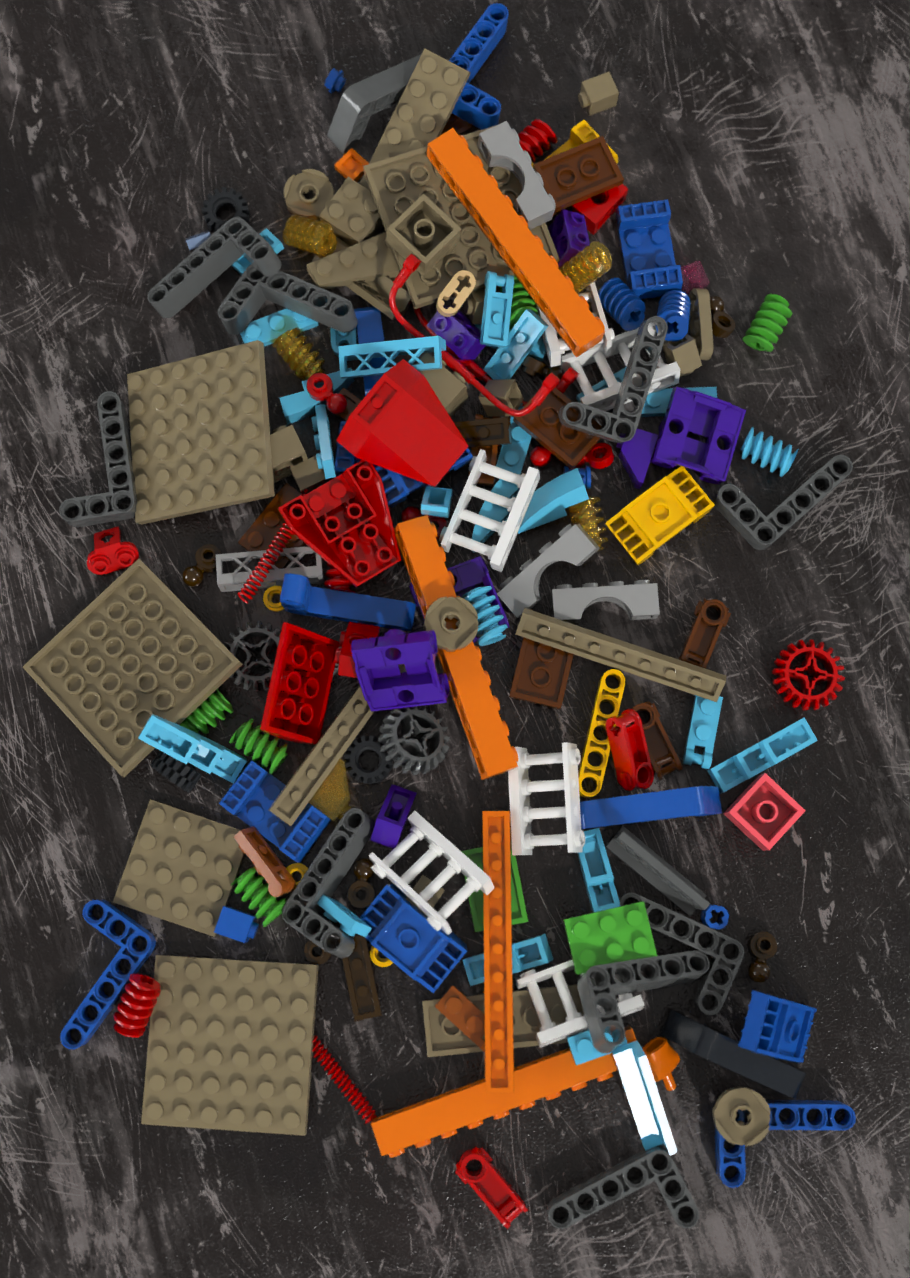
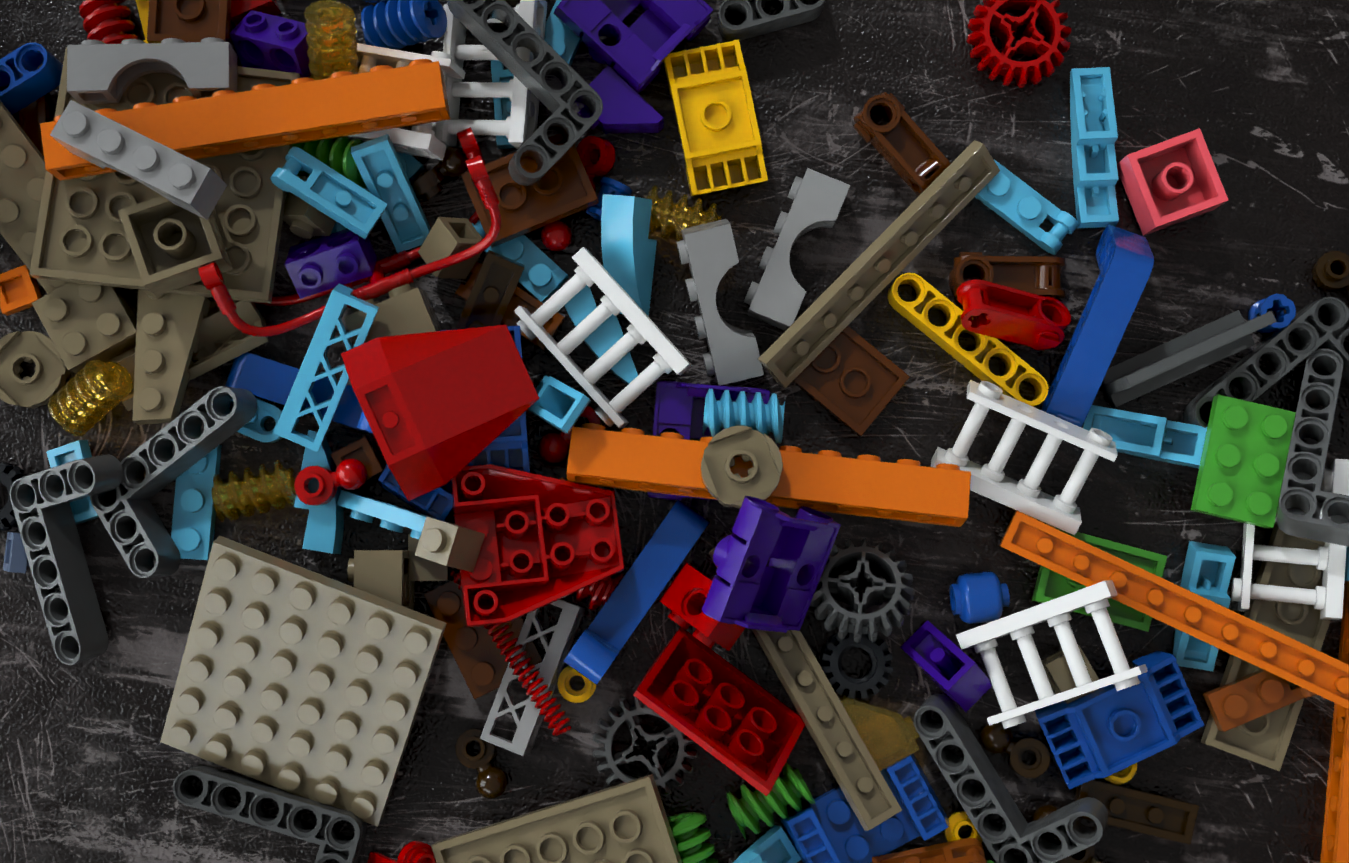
camera: 60 degrees left, 5 degrees up
medium azure plate [317,895,372,937] -> none
tan beam [436,270,476,317] -> none
none -> light grey arch [50,100,227,220]
none -> dark tan brick [415,517,485,572]
none -> blue head [949,571,1010,624]

